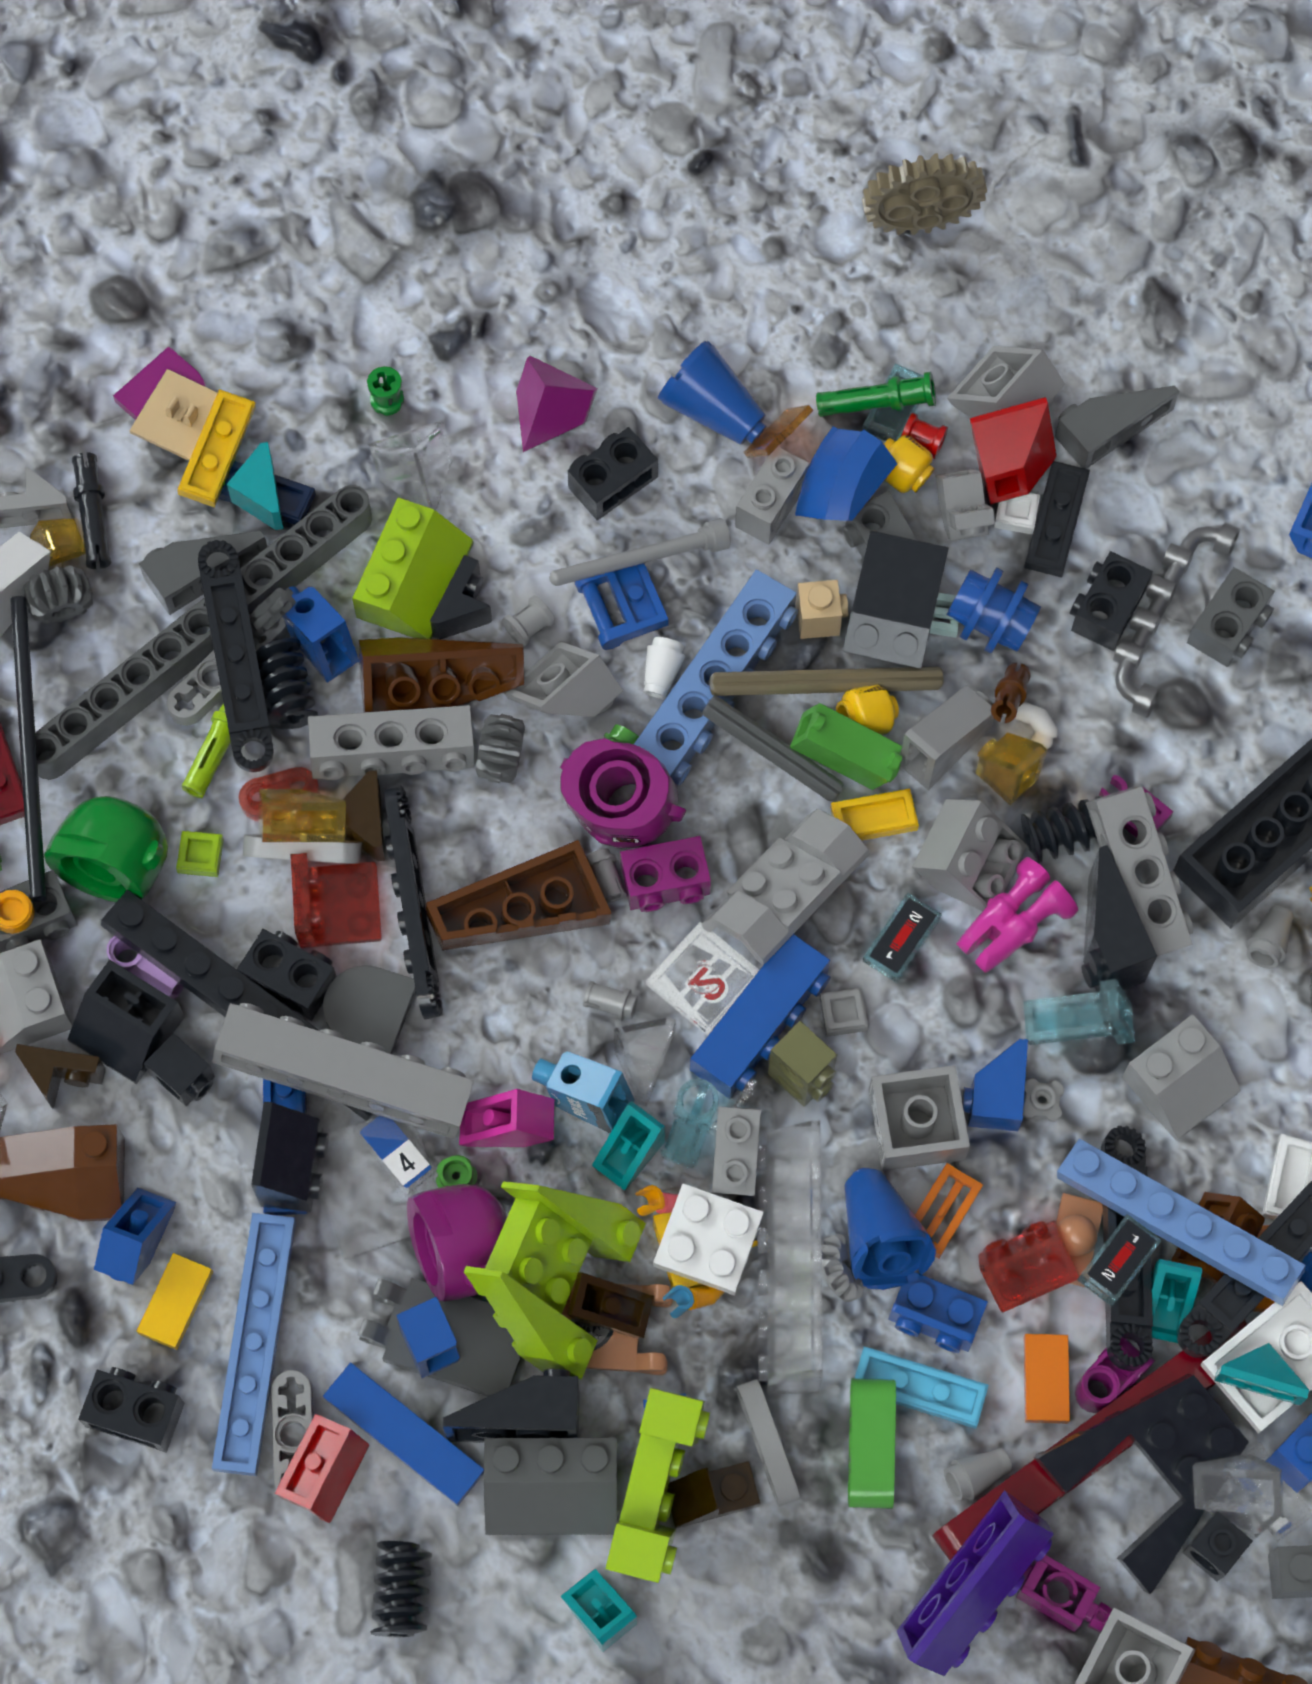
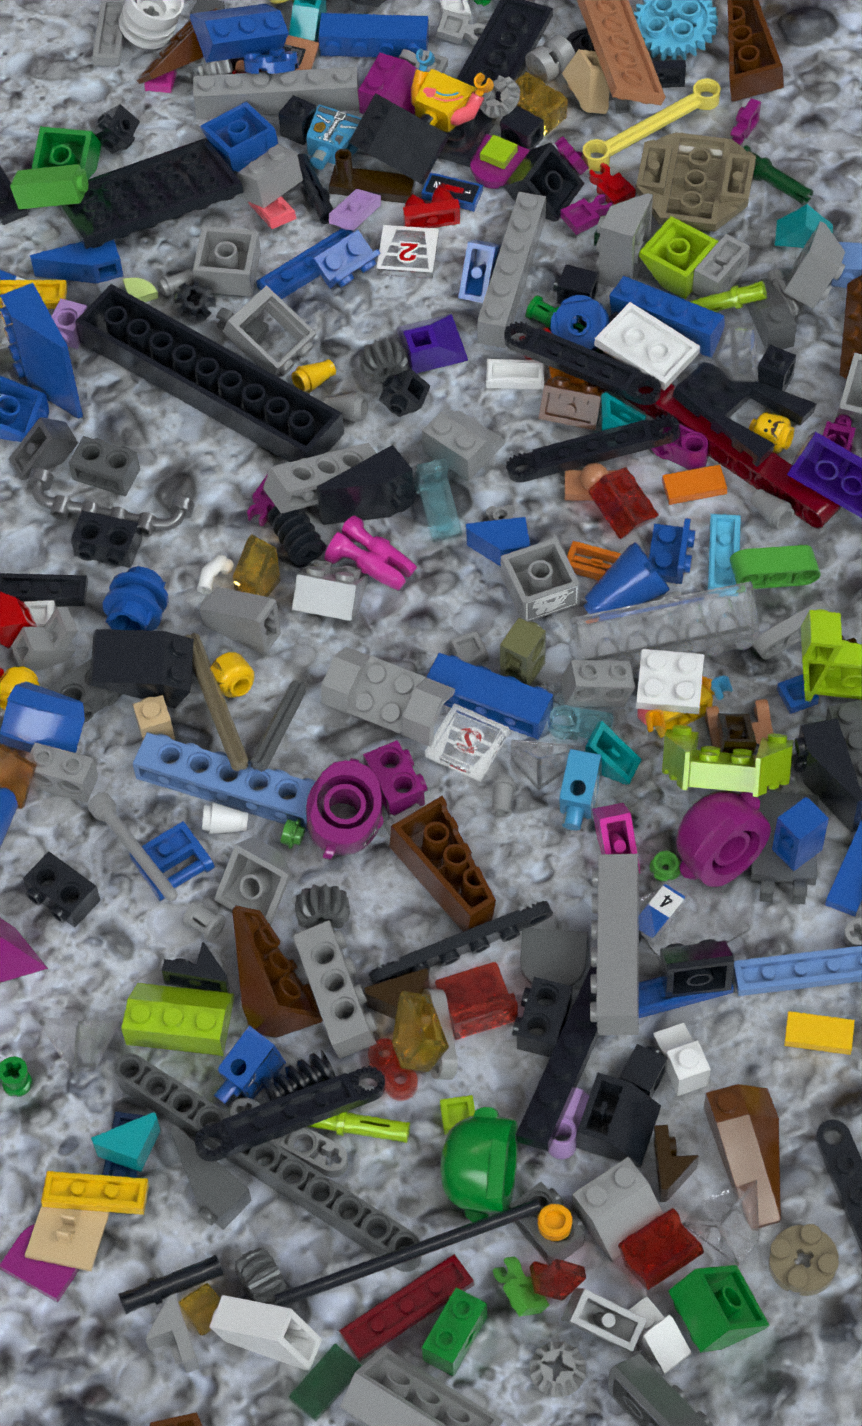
camera: 100 degrees left, 10 degrees down
blue slope [94,1187,176,1285] -> none
dark grey axle [249,588,296,639] -> none
bright green brick [790,703,902,790] -> none
yellow tile [830,789,919,841] -> none
tile [862,893,942,983] -> none
reddish brown pin [991,663,1031,723] -> none
medium blue plate [1057,1138,1306,1306] -> none
tile [1077,1214,1162,1307] -> none
teal slope [1214,1343,1309,1405] -> none
none -> flat silver slope [9,417,79,480]
none -> black brick [379,368,430,417]
none -> white arch [653,1023,711,1096]
none -> yellow head [749,412,795,454]

